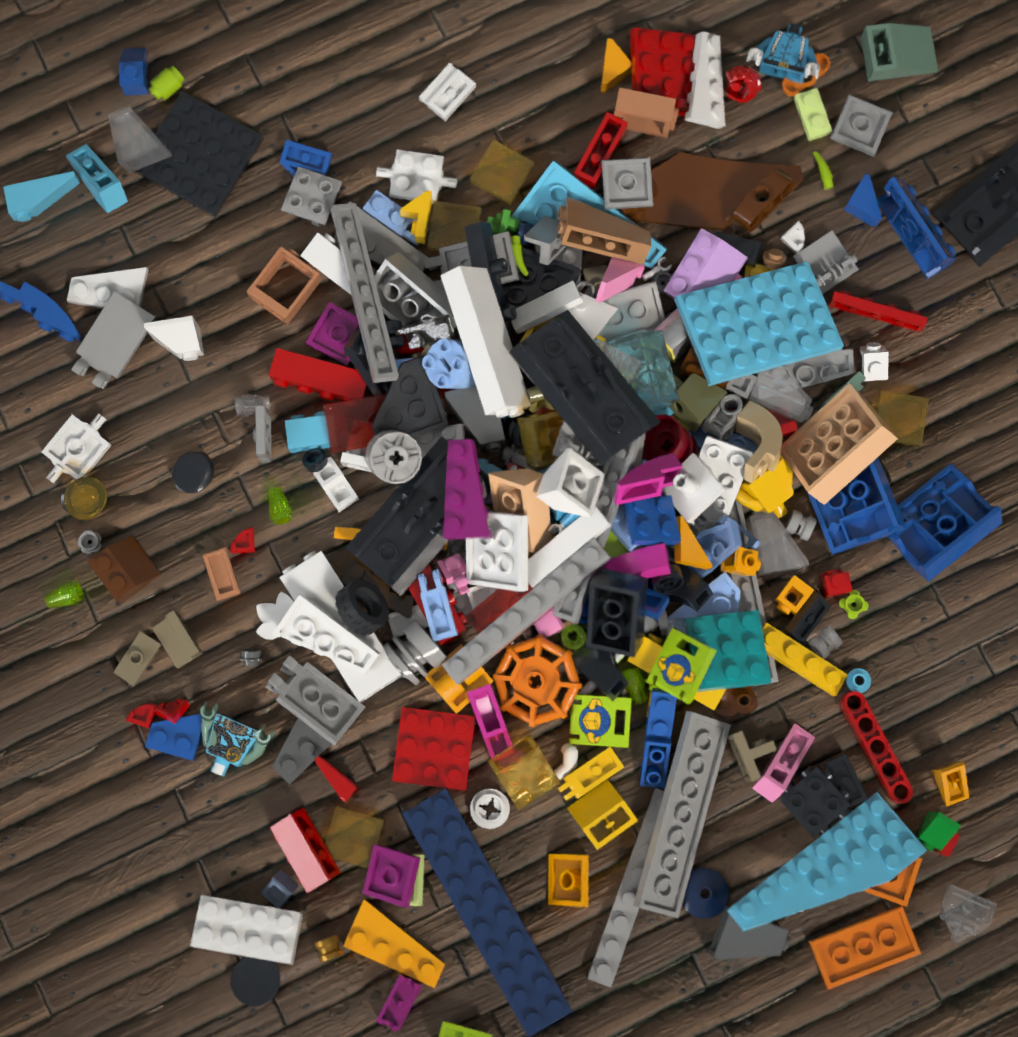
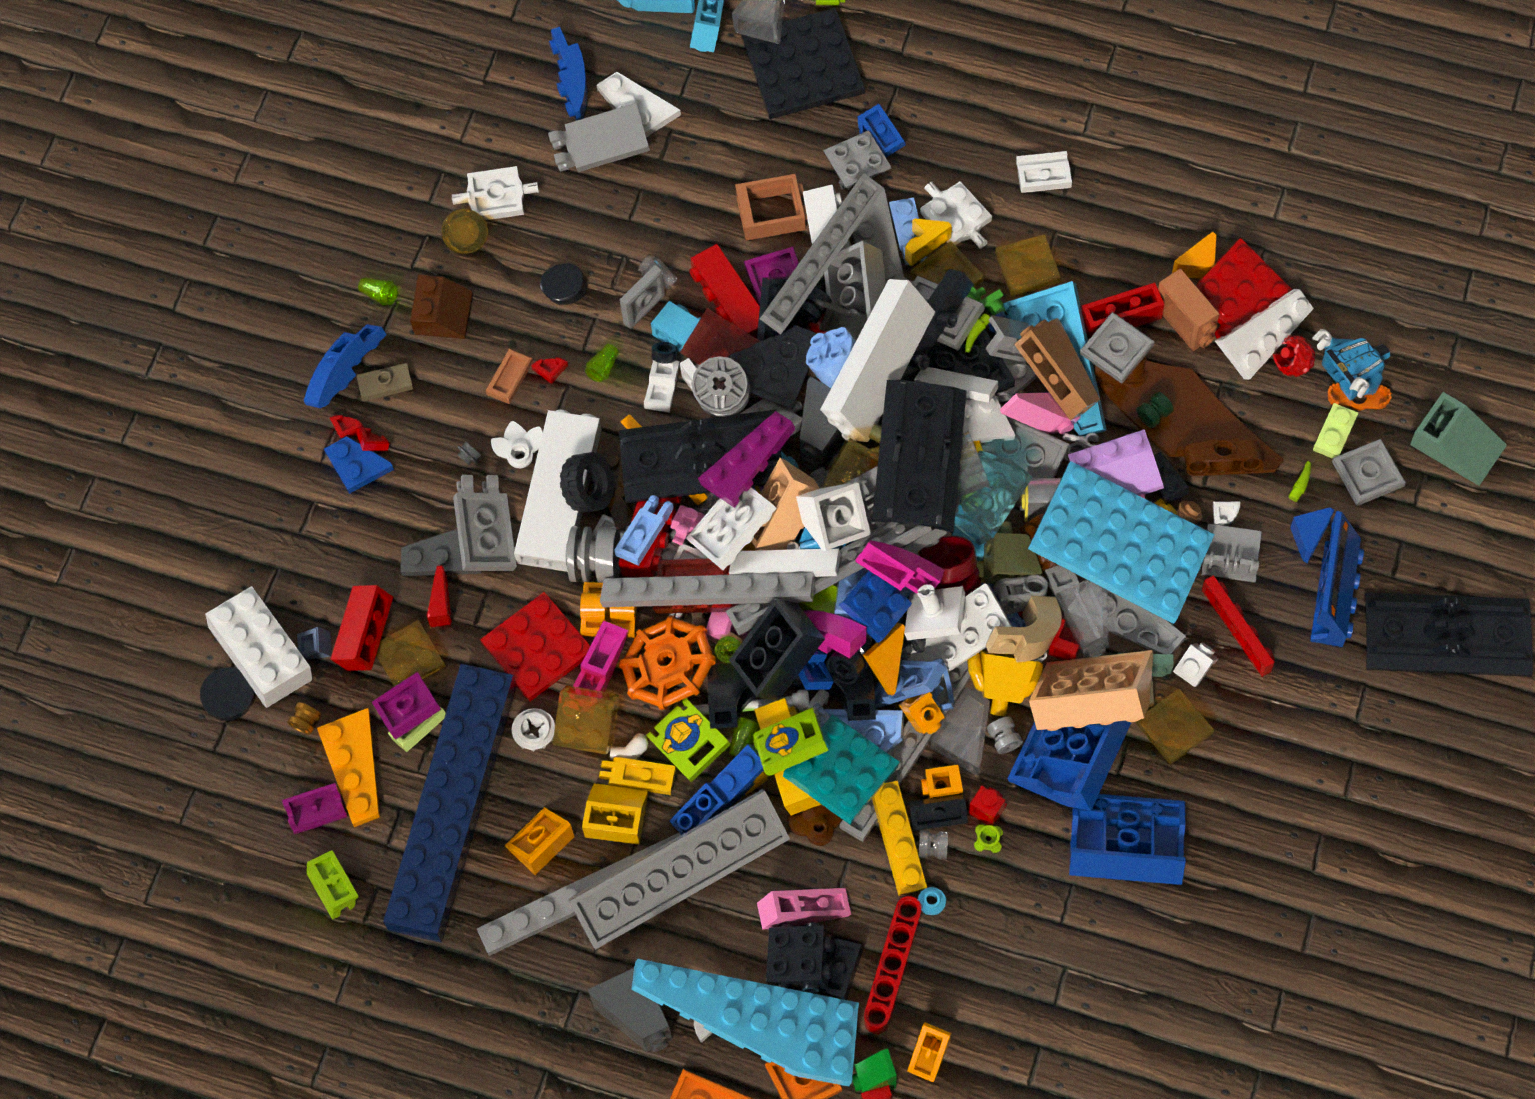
camera: 50 degrees right, 15 degrees down
light grey plate [78,530,102,554] -> none
white slope [144,316,204,361] -> none
dark tan panel [153,610,203,669] -> none
torso [200,701,275,776] -> none
white wing [272,594,381,674] -> none
dark blue dish [682,868,729,918] -> none
dark tan bracket [727,731,777,782] -> none
none -> blue slope [304,324,386,408]
none -> clear green wheel [1136,392,1174,428]

